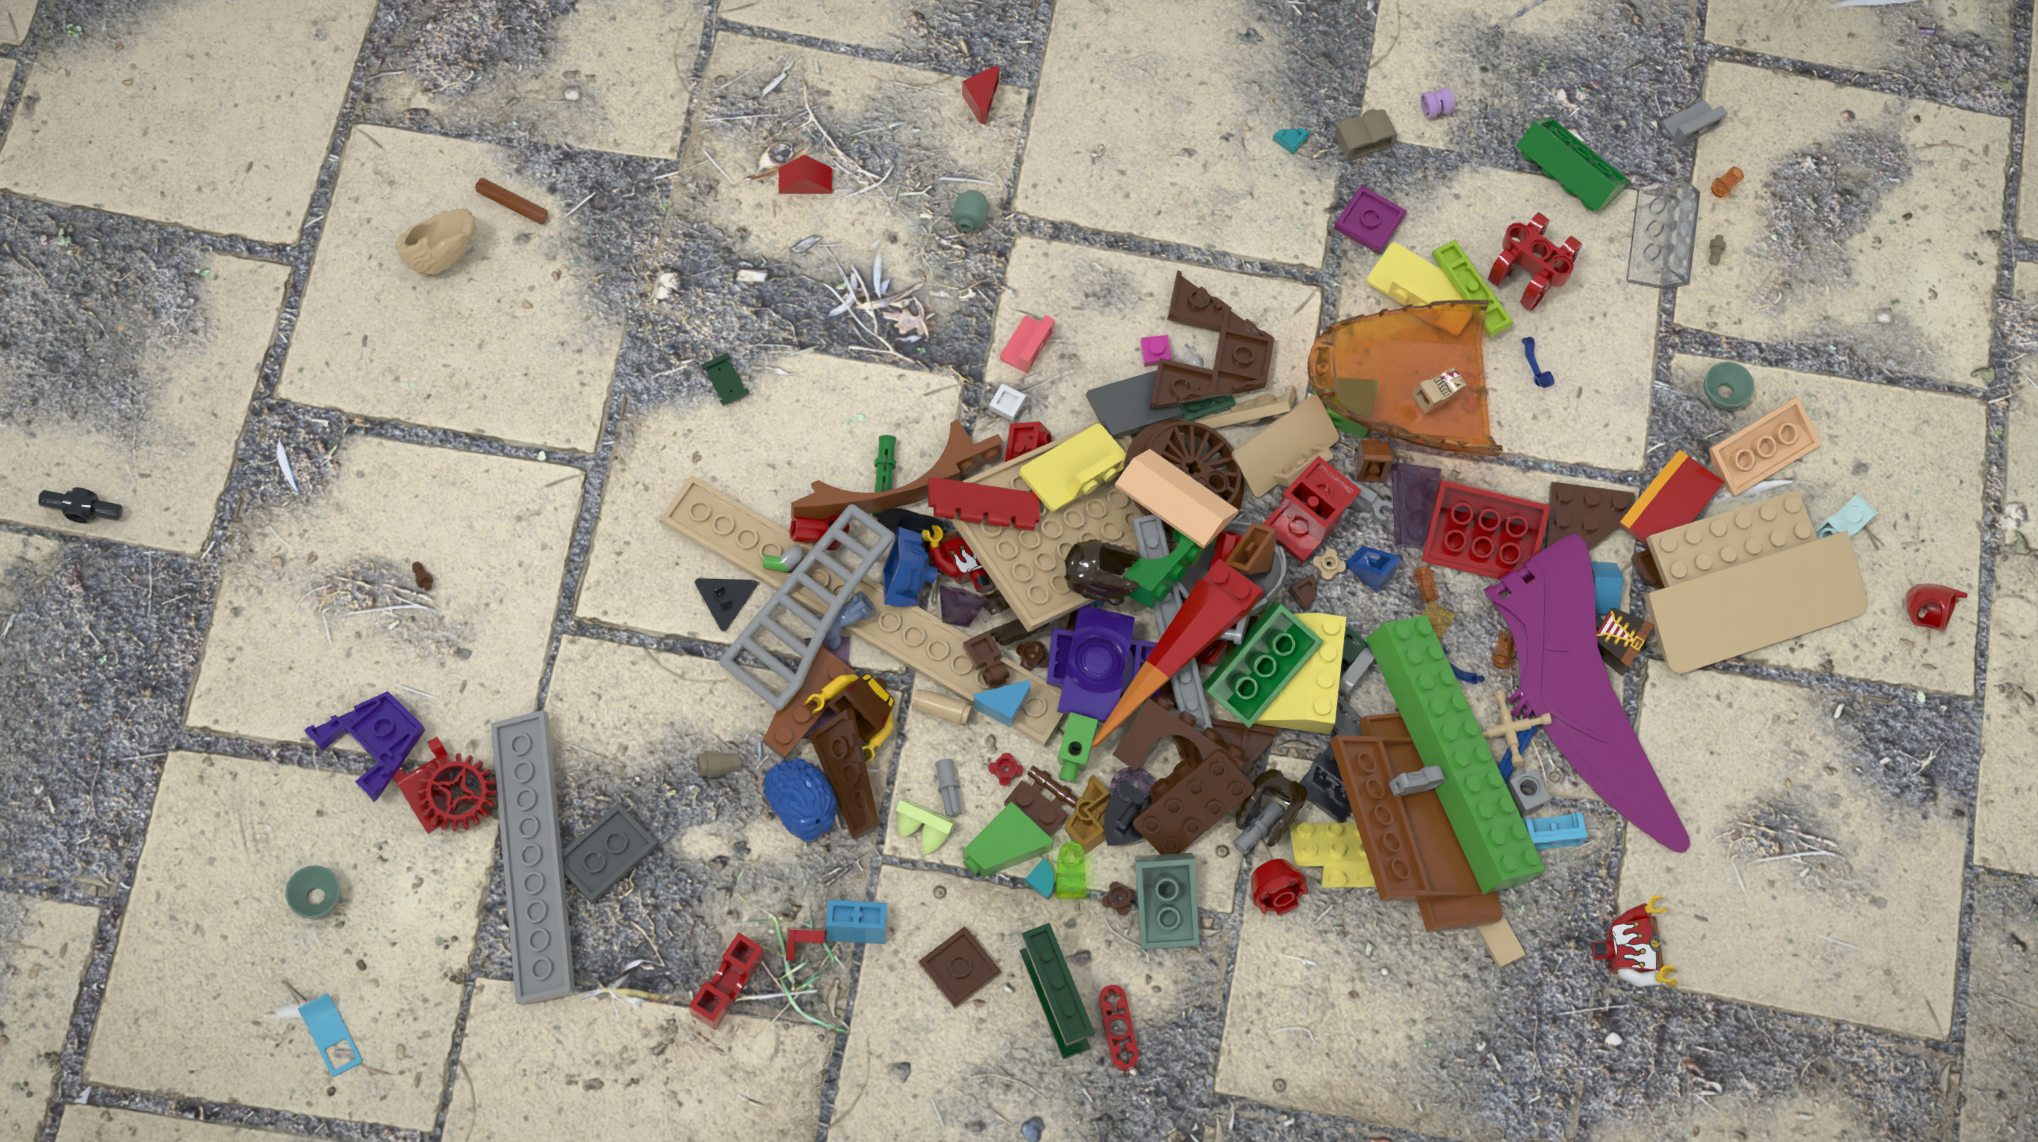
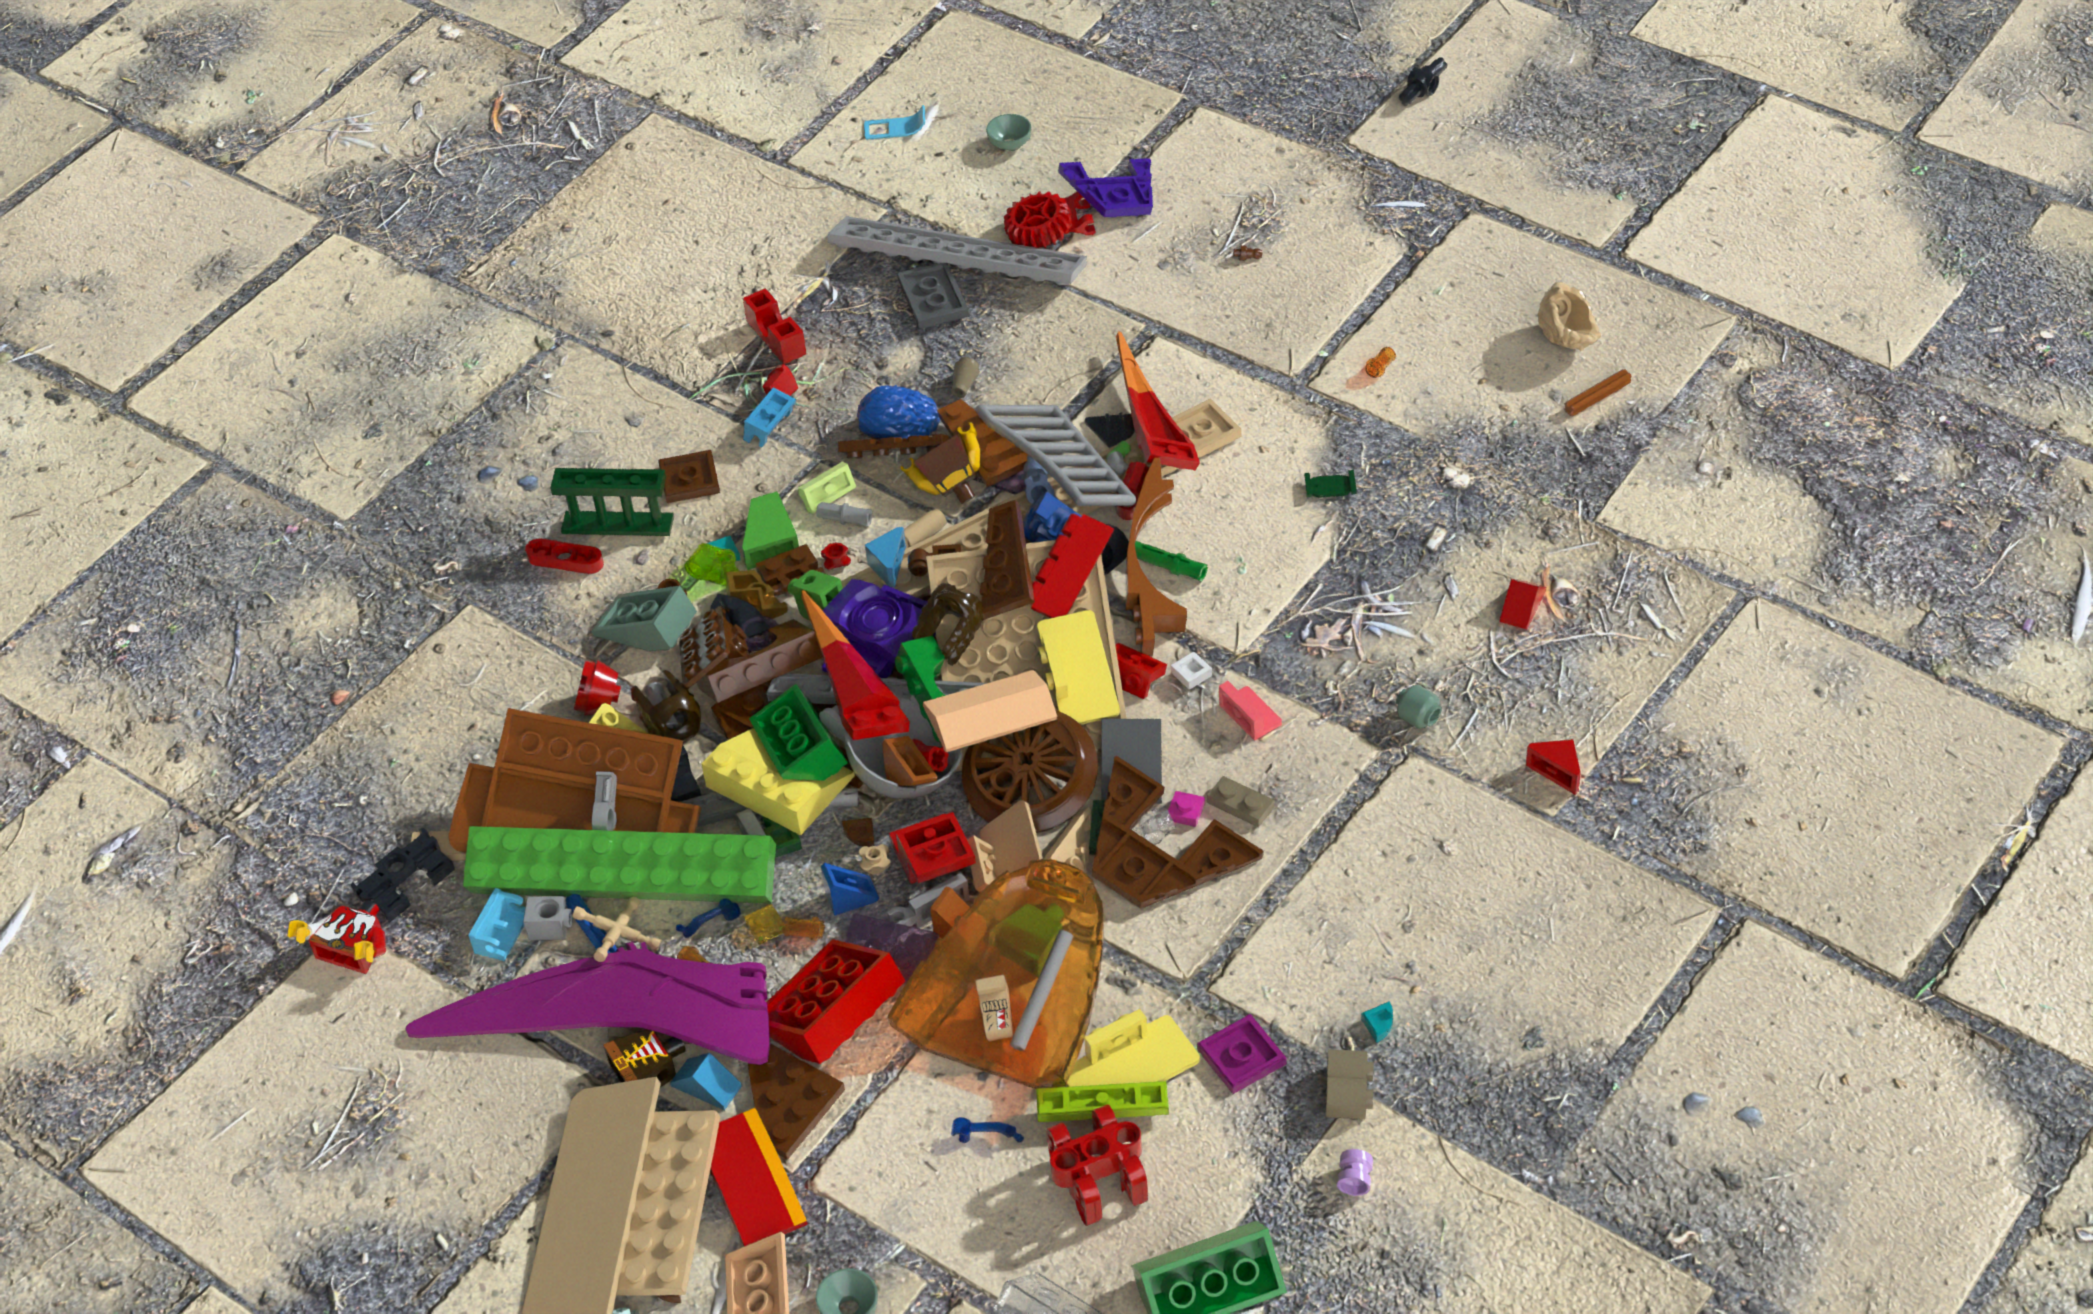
camera: 125 degrees right, 20 degrees down
none -> black piece [351,828,455,923]
none -> reddish brown wing [980,500,1035,621]
none -> light grey piece [1010,930,1074,1051]
none -> red plate [1116,331,1200,471]
none -> dark tan plate [1207,776,1274,828]
none -> clear orange pin [1365,346,1396,378]

